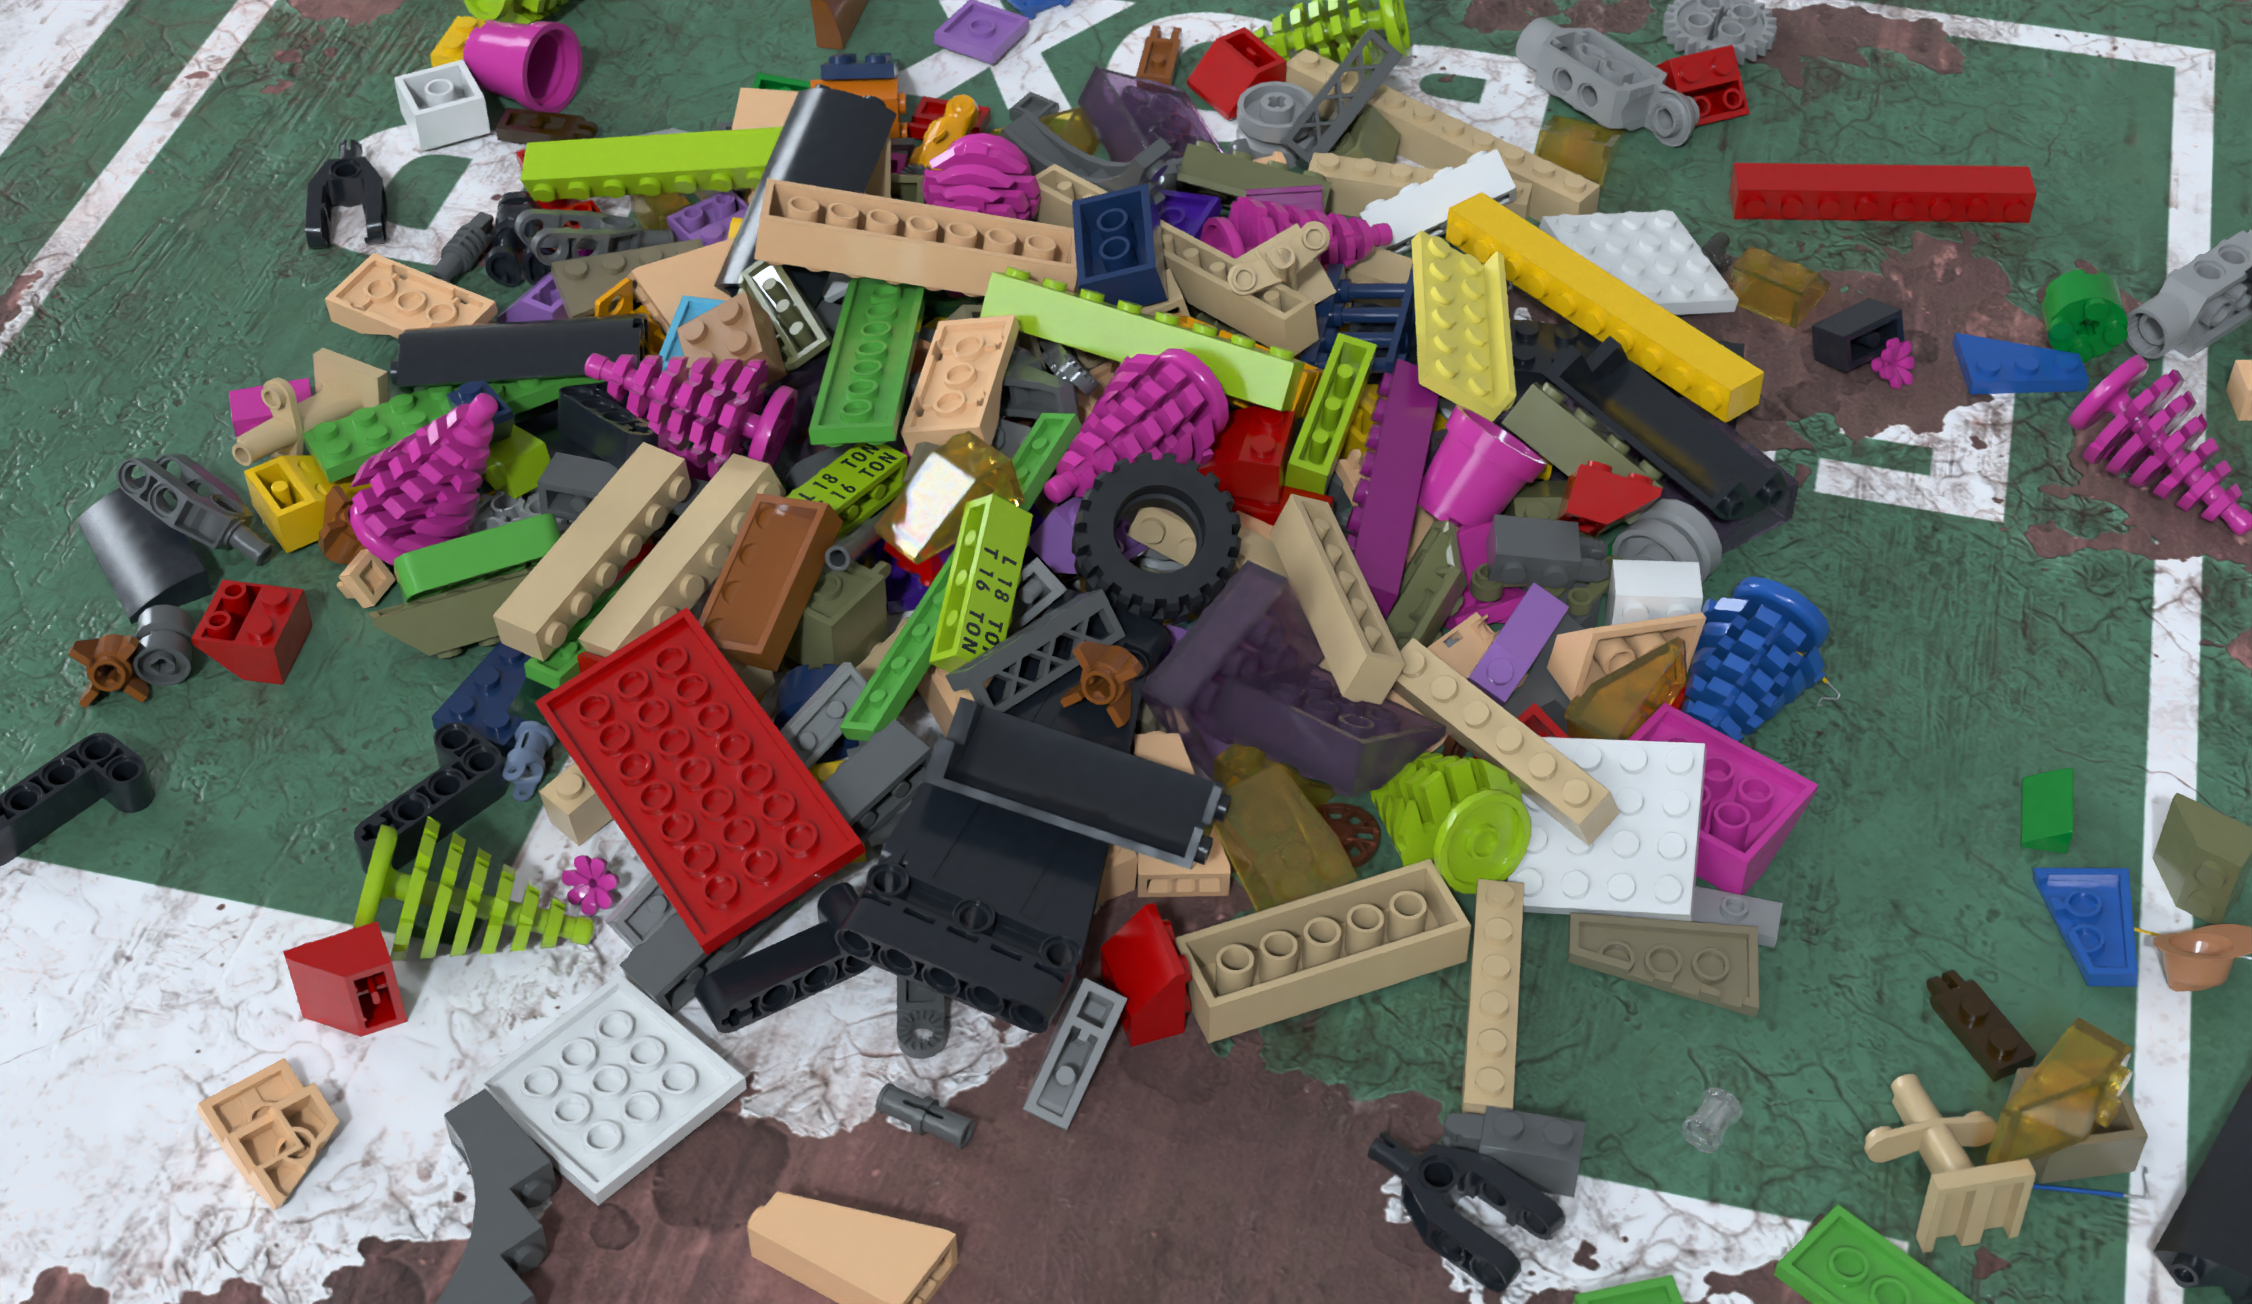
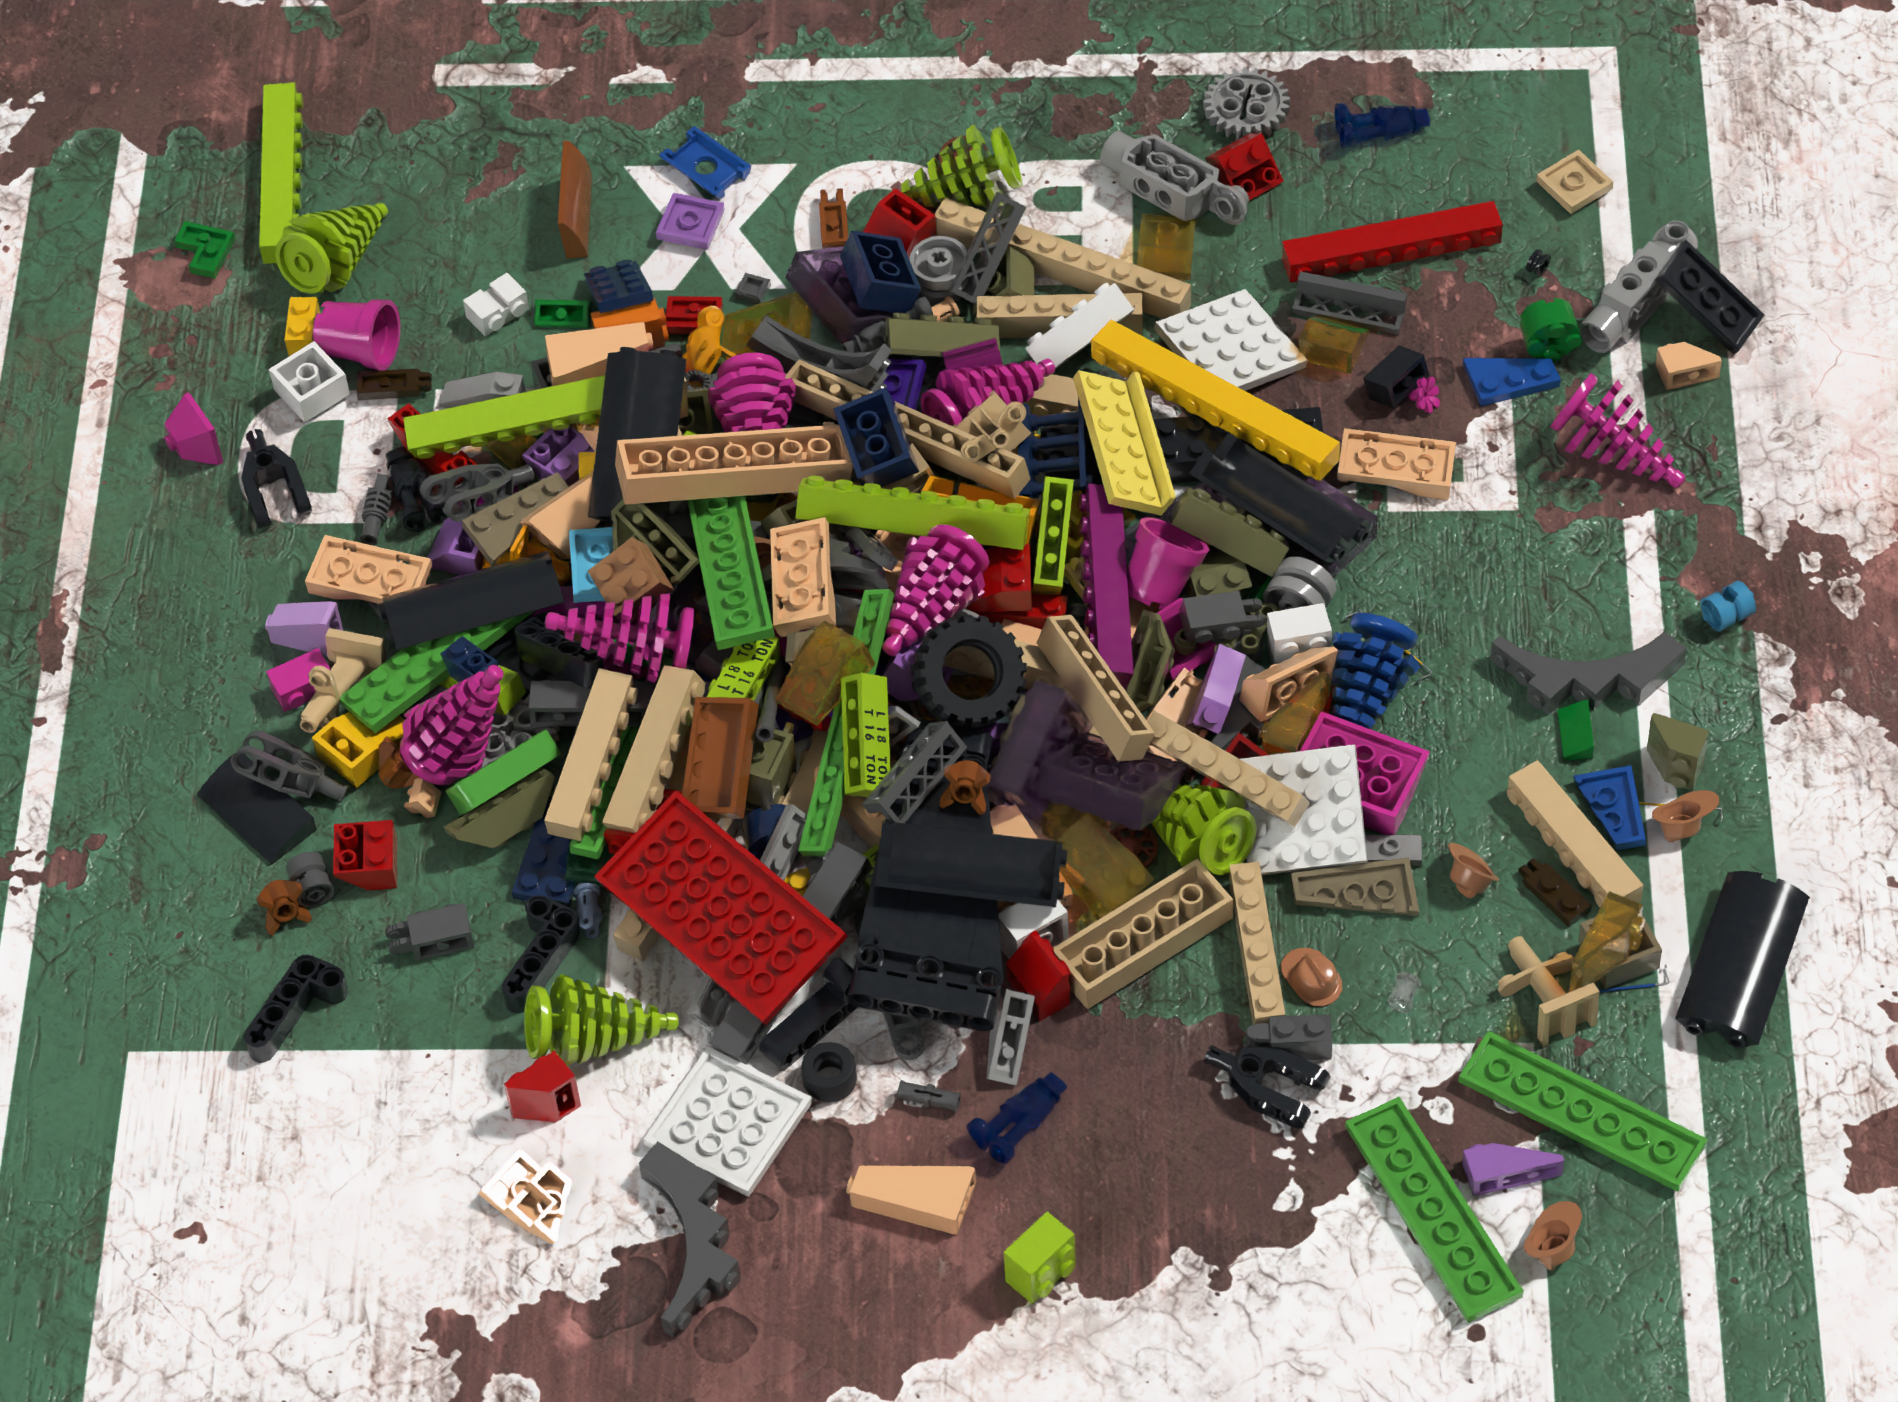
camera: 10 degrees left, 10 degrees up
dark pink plant [562,855,620,915] -> none
red slope [1556,461,1663,536] -> none
none -> dark pink slope [164,392,224,465]
none -> lavender slope [265,601,343,657]
none -> dark grey hinge [385,903,475,961]
none -> white brick [463,273,529,337]
none -> black tyre [801,1042,857,1102]
none -> dark blue brick [840,231,921,313]
none -> clear blue piece [966,1072,1067,1164]
none -> white brick [998,900,1069,959]
none -> nougat piece [1281,948,1342,1007]
none -> dark grey fence [1292,271,1407,335]
none -> clear blue piece [1334,103,1431,148]
none -> light nougat piece [1337,428,1456,500]
none -> nougat piece [1448,843,1499,899]
none -> dark grey arch [1491,632,1687,715]
none -> tan brick [1507,760,1644,912]
none -> black bush [1526,249,1551,277]
none -> tan plate [1536,149,1613,214]

